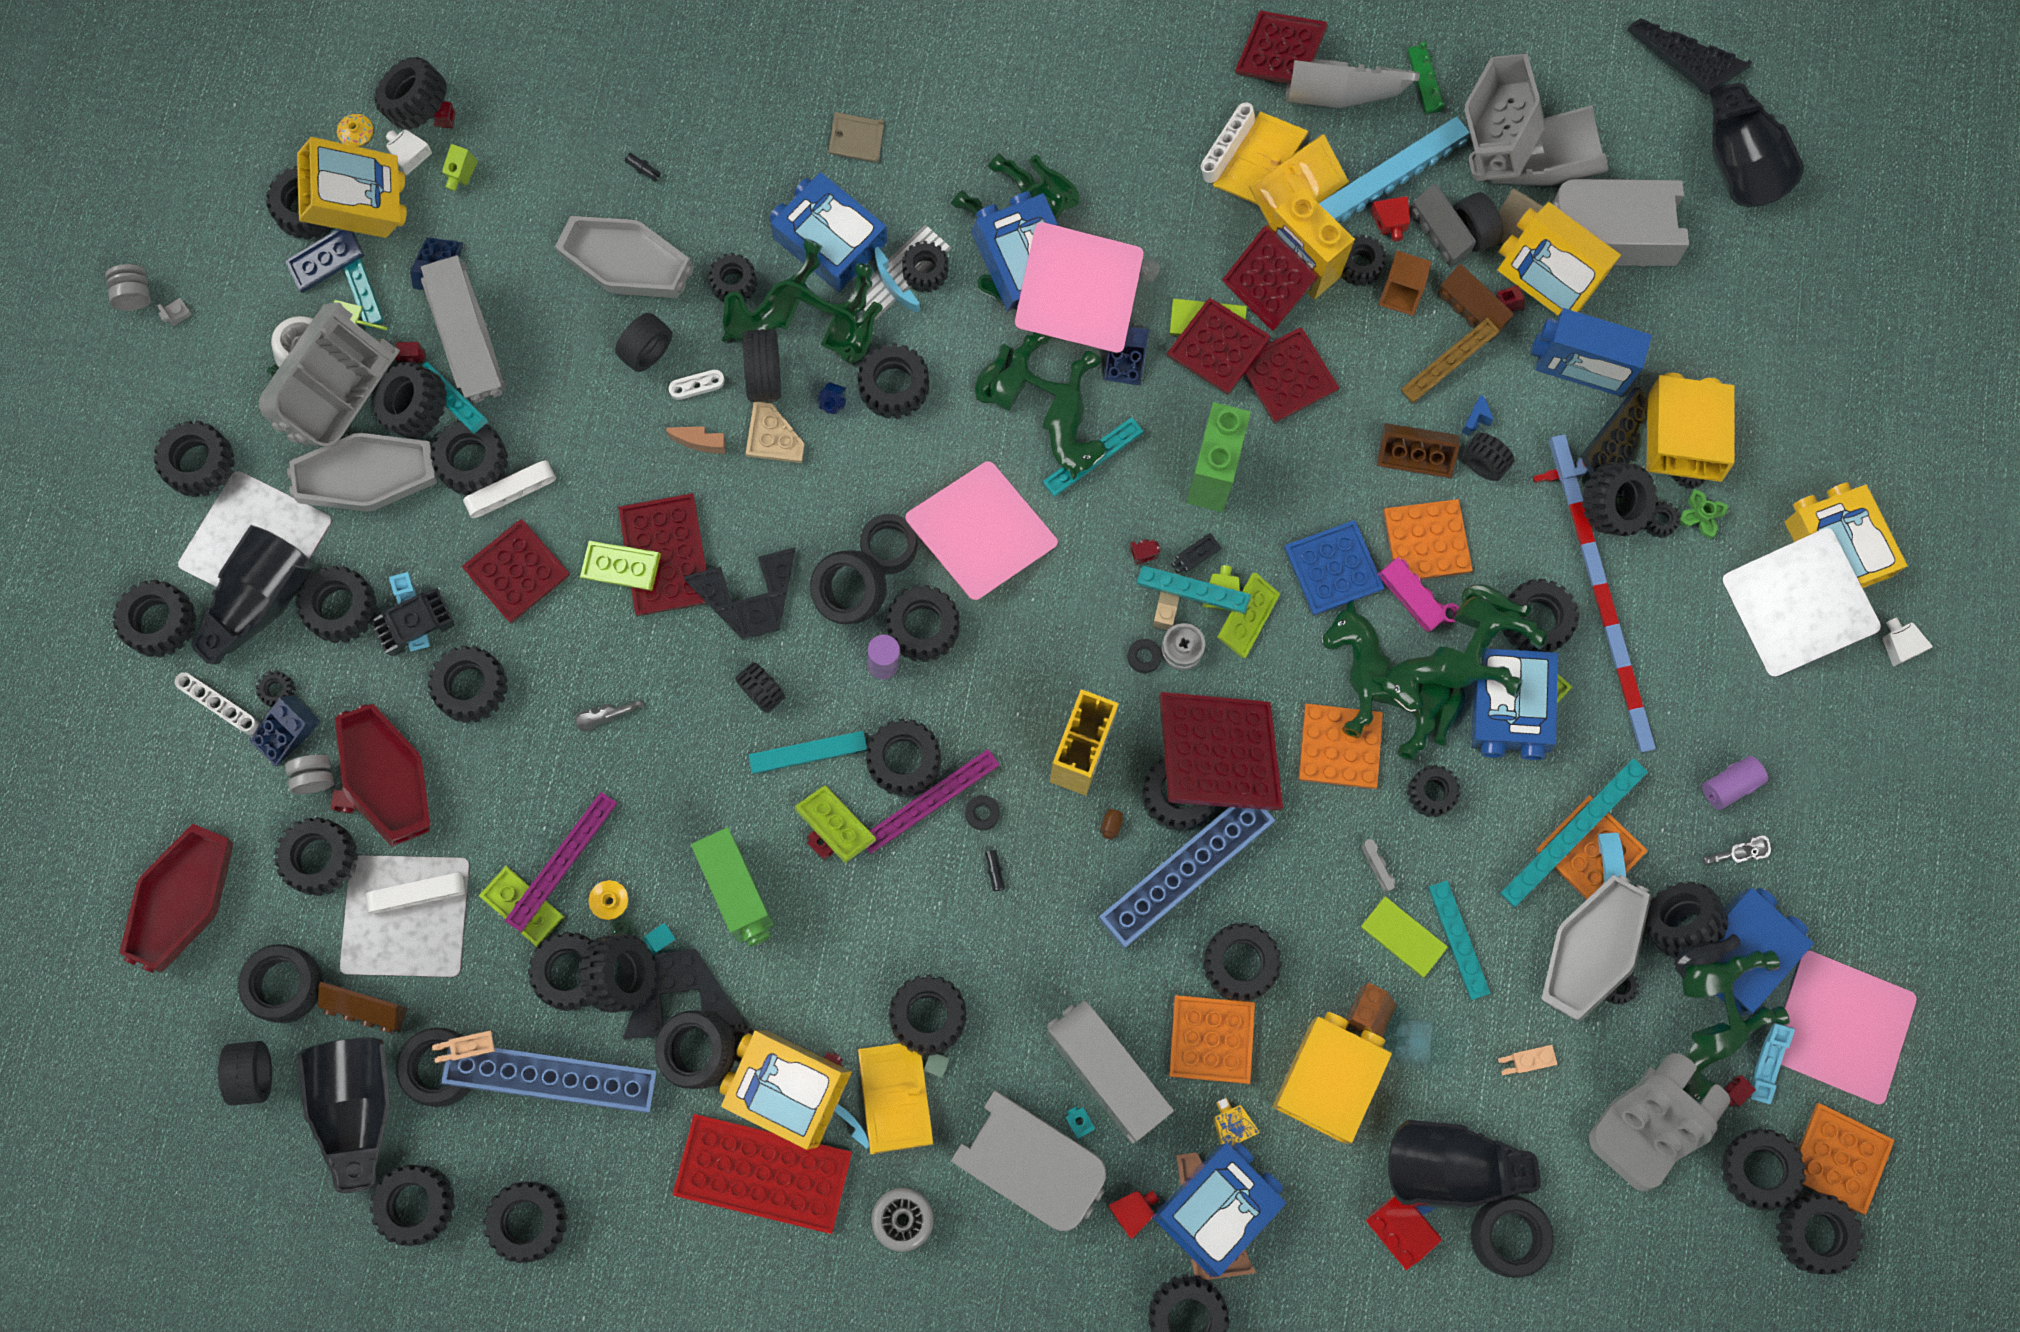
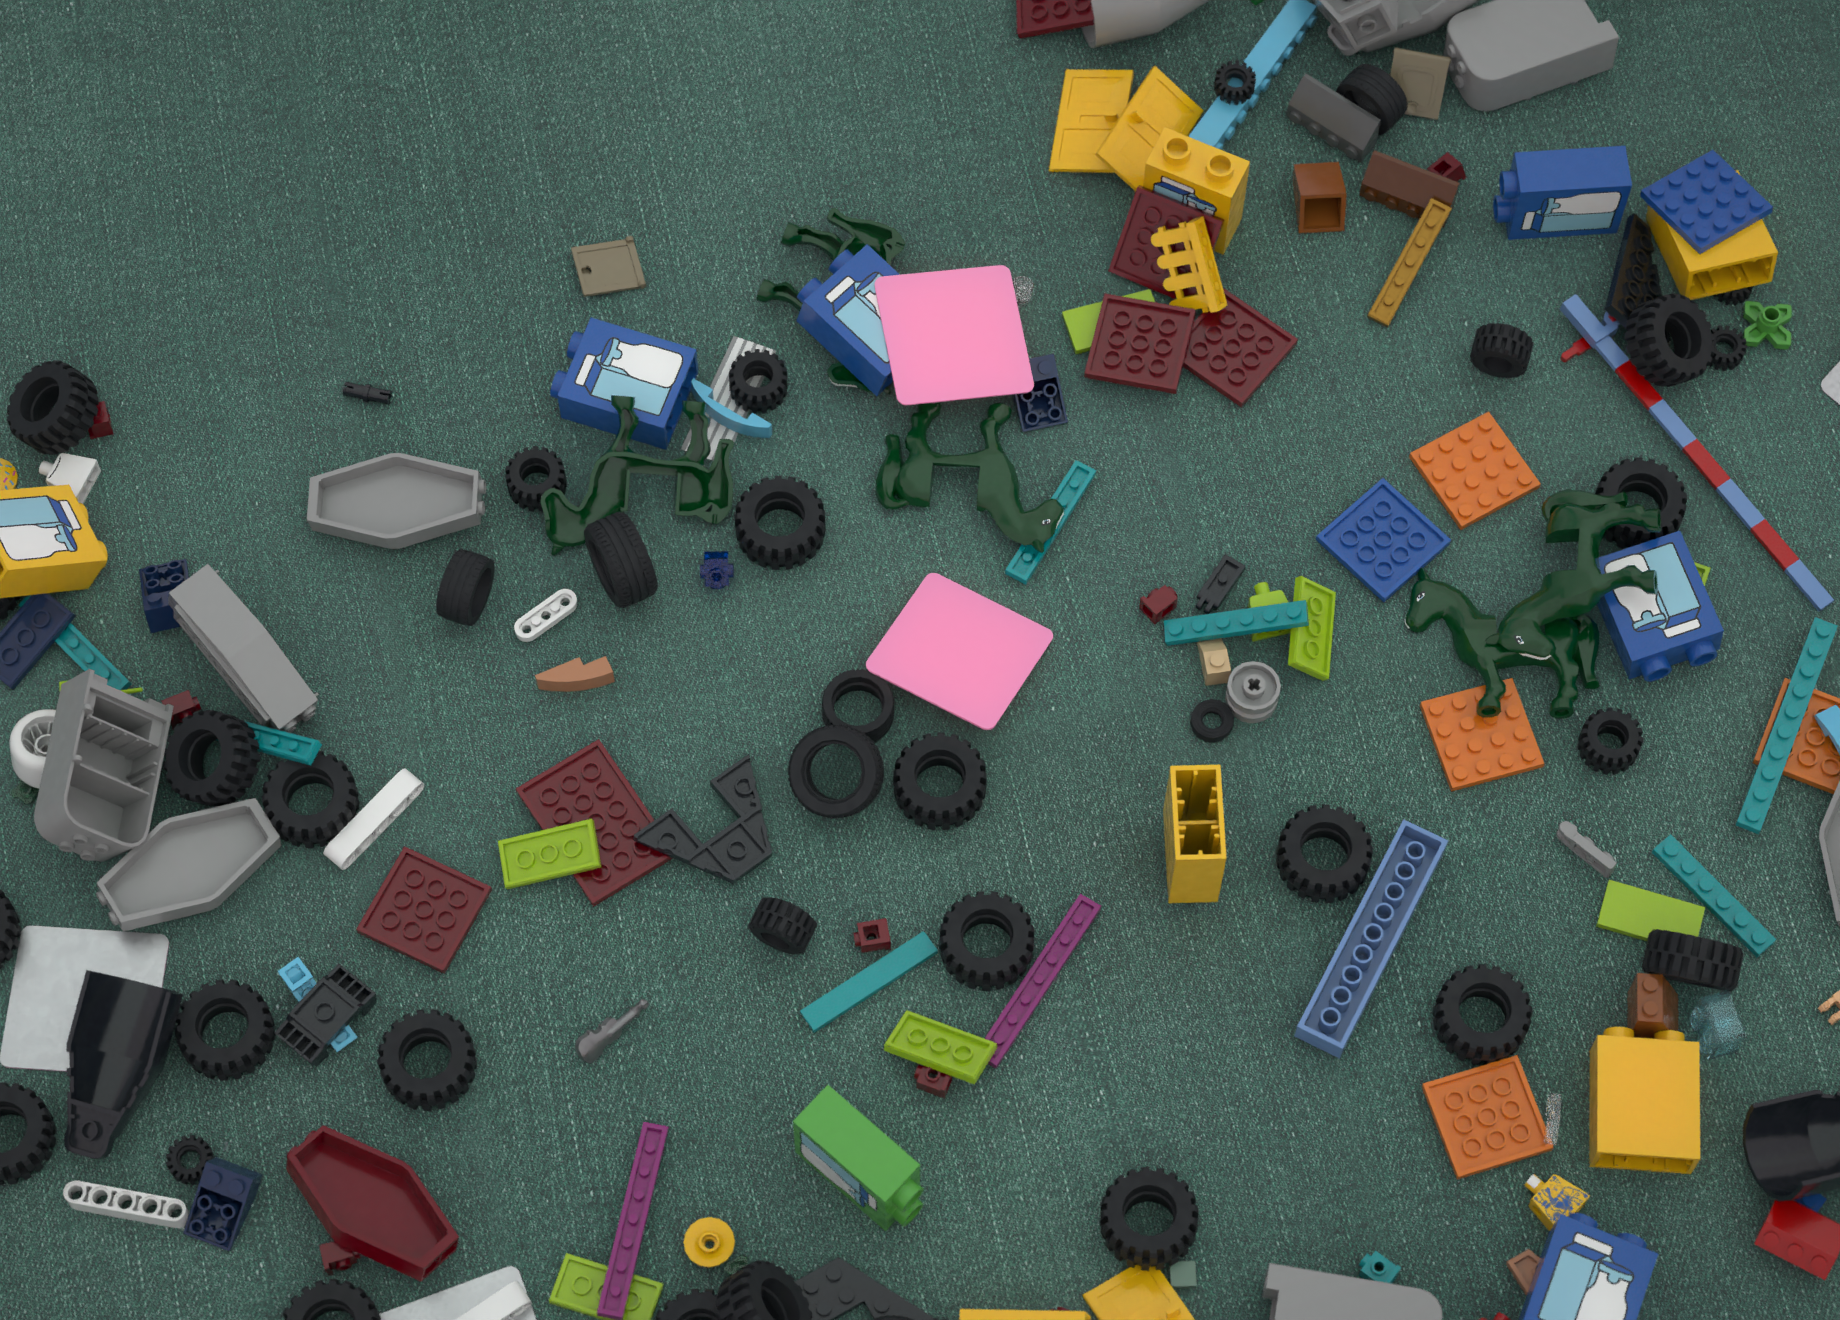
camera: 20 degrees left, 10 degrees down
light grey wheel [285,755,334,795] -> none
lime torso [442,144,478,192] -> none
teal brick [641,923,675,955] -> none
tan plate [746,402,805,463] -> none
medium lavender piece [867,635,900,679] -> none
black tyre [965,795,1000,830] -> none
black pin [985,850,1005,892] -> none
light grey piece [1046,1000,1173,1144] -> none
reddish brown brick [1099,809,1124,840] -> none
dark red plate [1159,692,1283,811] -> none
bright green brick [1186,402,1251,512] -> none
white beam [1201,103,1255,183] -> none
black tyre [1341,235,1386,286] -> none
red torso [1371,196,1410,242] -> none
reddish brown slope [1377,423,1460,478] -> none
dark pink hinge [1377,557,1459,632] -> none
blue slope [1462,395,1493,436] -> none
brick [1497,202,1621,316] -> none
none -> dark red brick [853,918,891,953]
none -> yellow fence [1151,216,1227,313]
none -> black tyre [1214,60,1256,105]
none -> clear tile [1544,1092,1561,1145]
none -> blue plate [1640,150,1773,254]
none -> black tyre [1642,929,1744,991]

